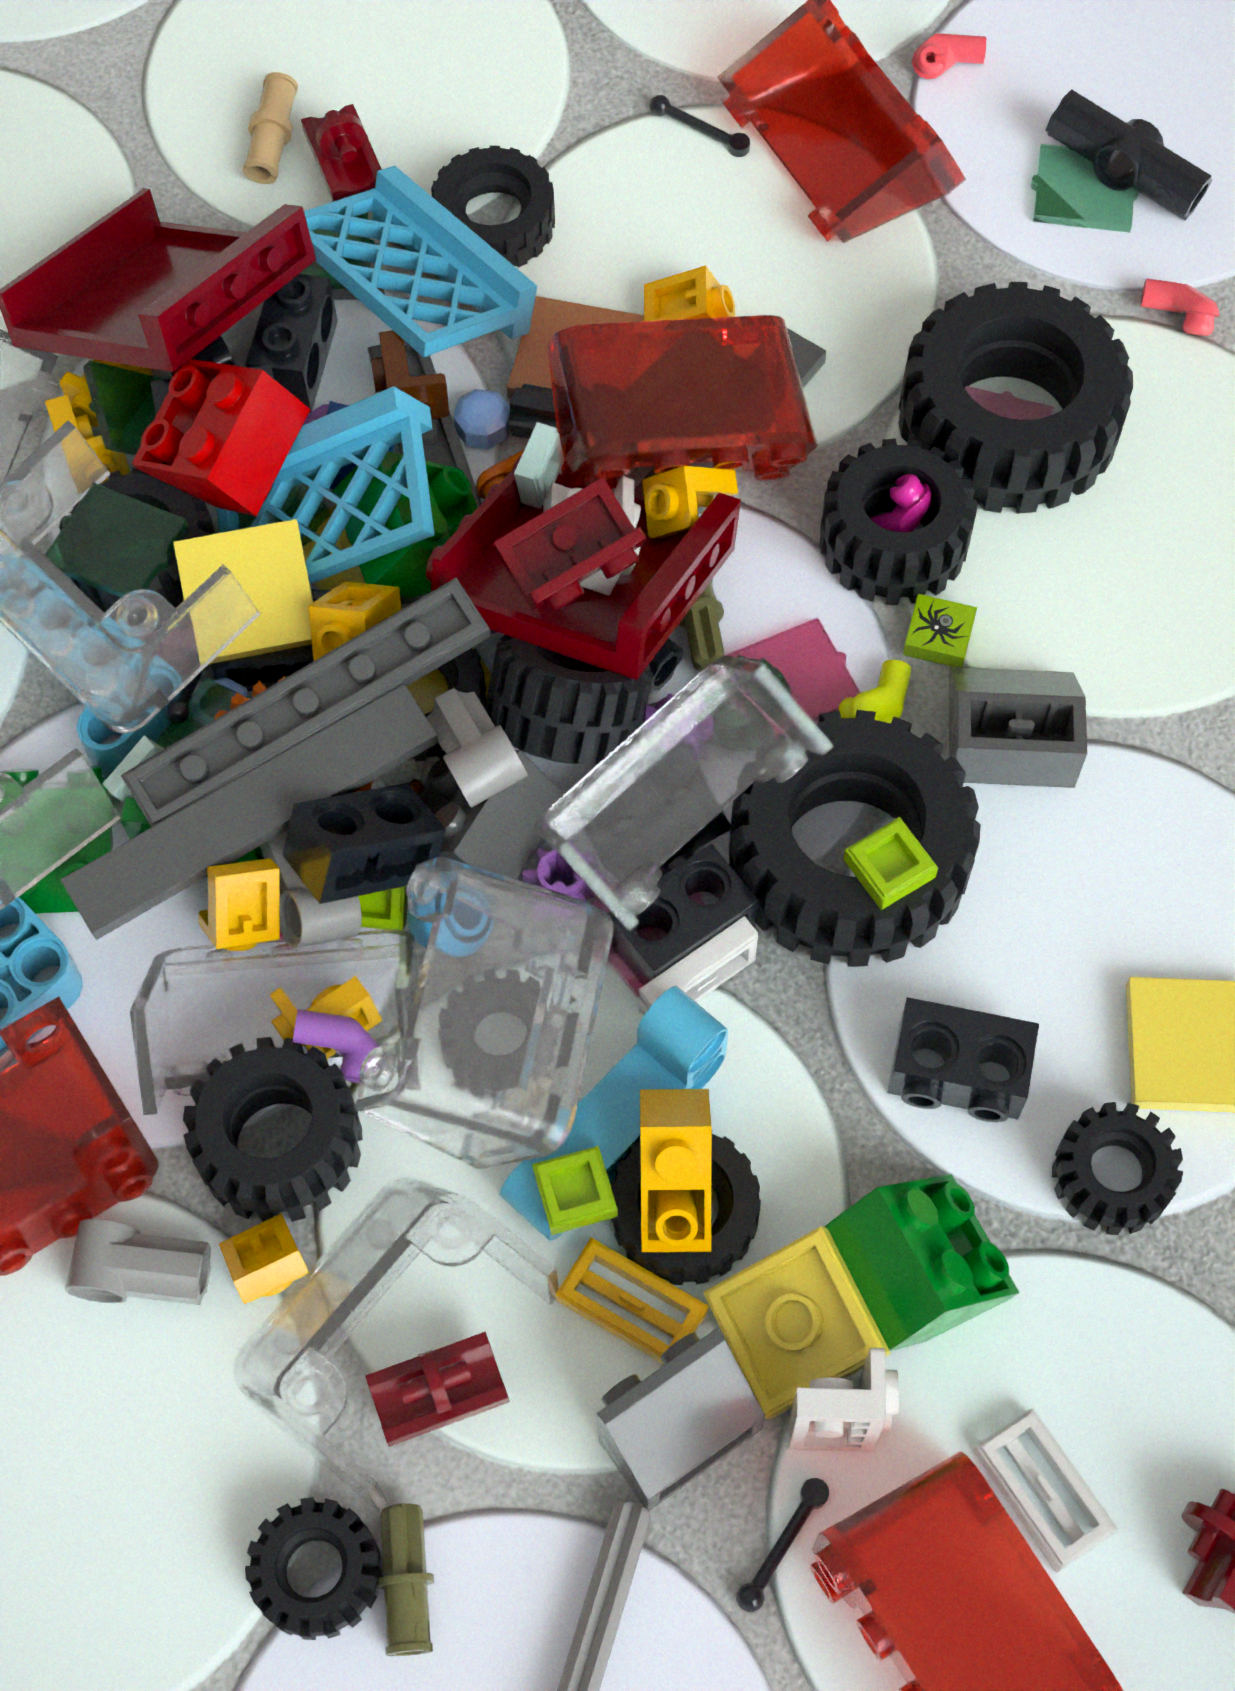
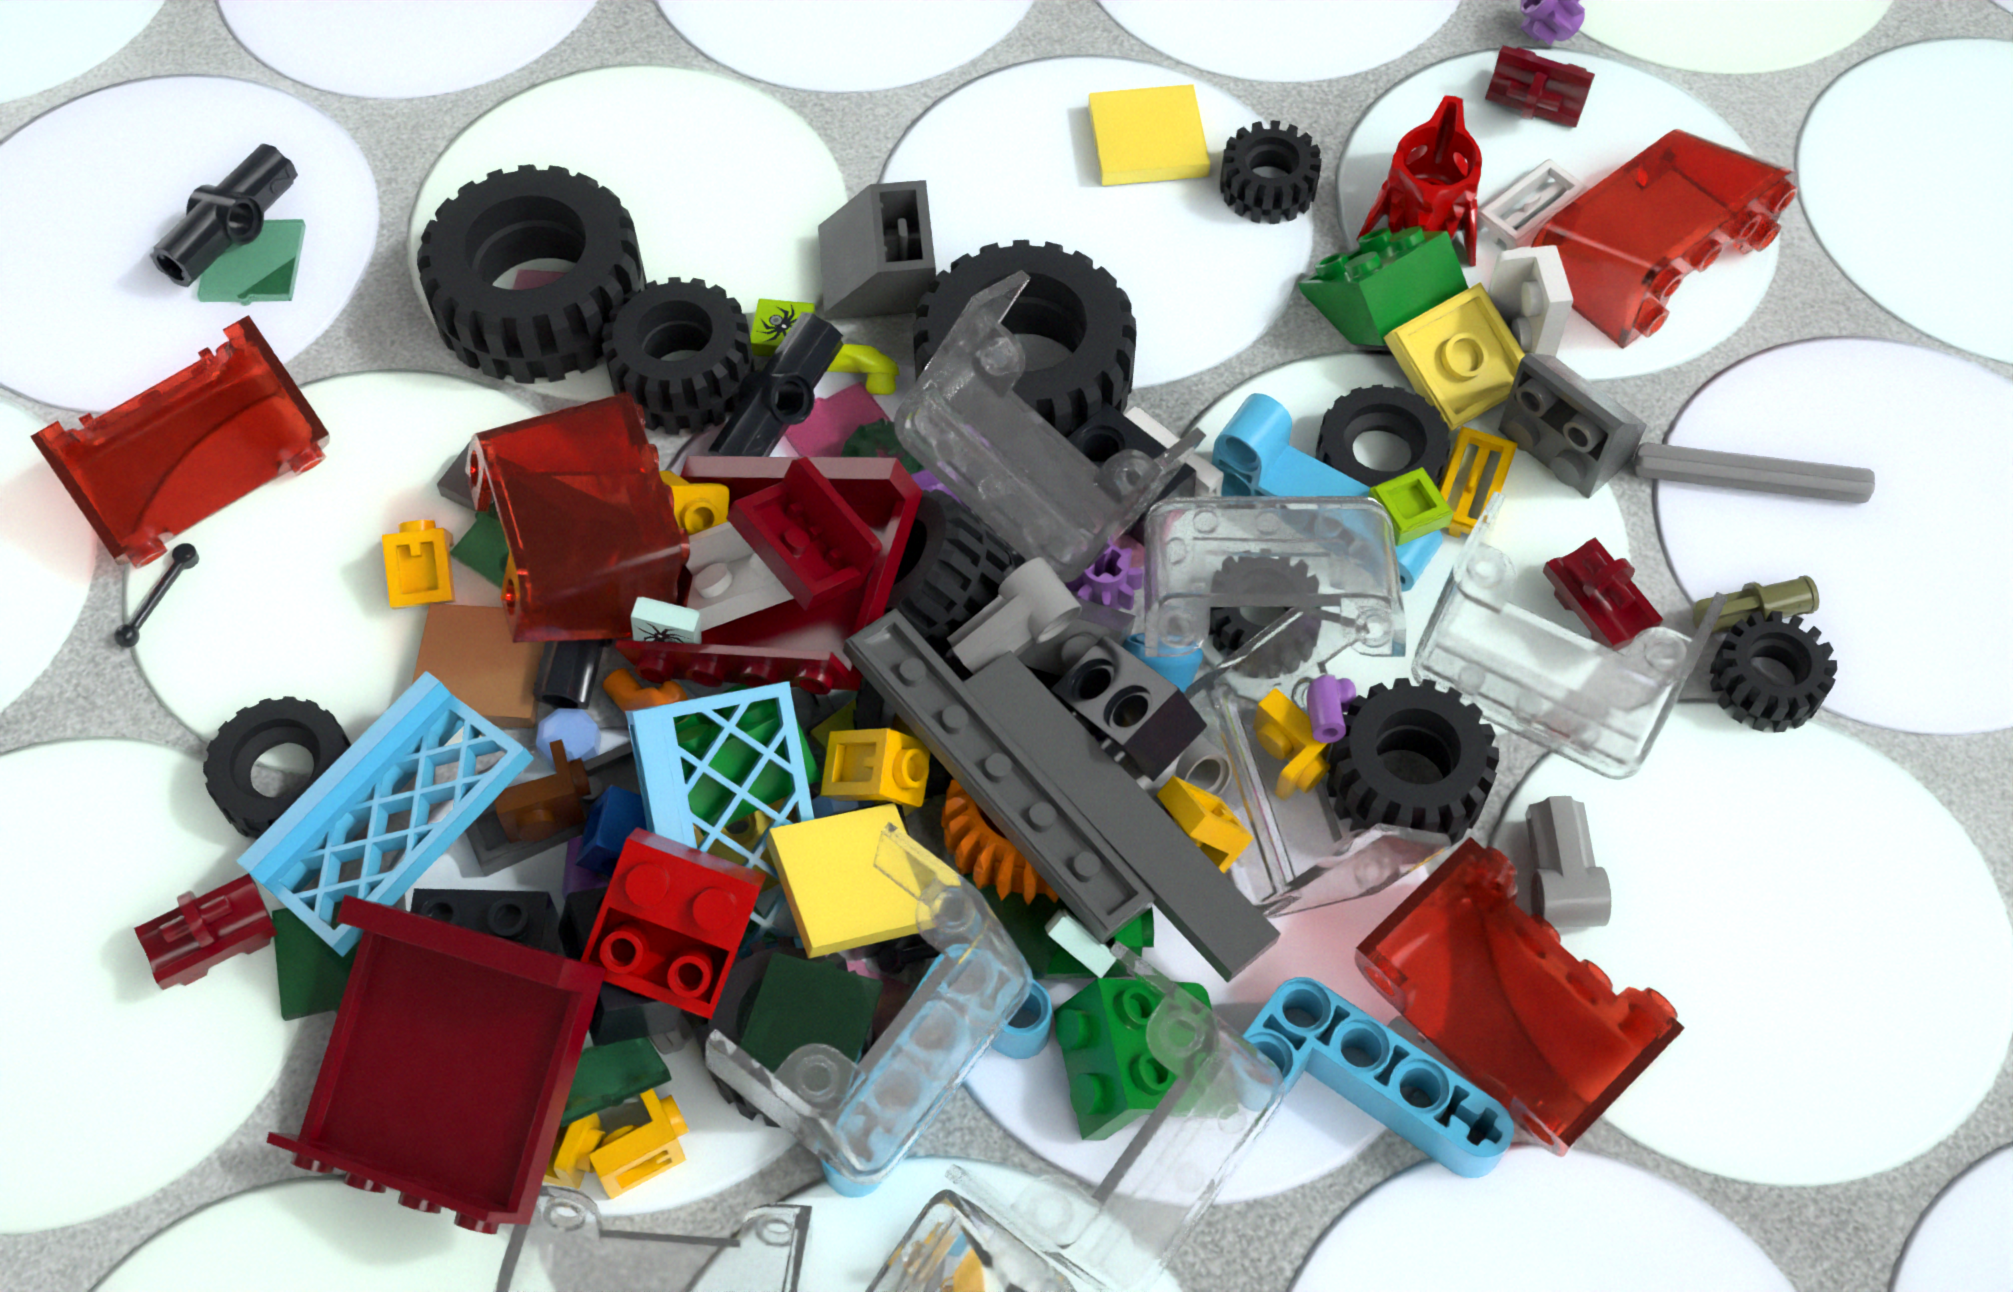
camera: 100 degrees left, 5 degrees down
yellow bracket [218,1213,309,1304] -> none
tan pin [243,72,298,184] -> none
yellow slope [640,1089,712,1252] -> none
black hinge [736,1478,829,1612] -> none
lime tile [843,817,938,910] -> none
dark pink arm [869,474,932,532] -> none
black brick [887,997,1039,1122] -> none
coral arm [912,33,987,79] -> none
coral arm [1140,278,1219,336] -> none
none -> black piece [708,312,844,457]
none -> red piece [1356,95,1483,267]

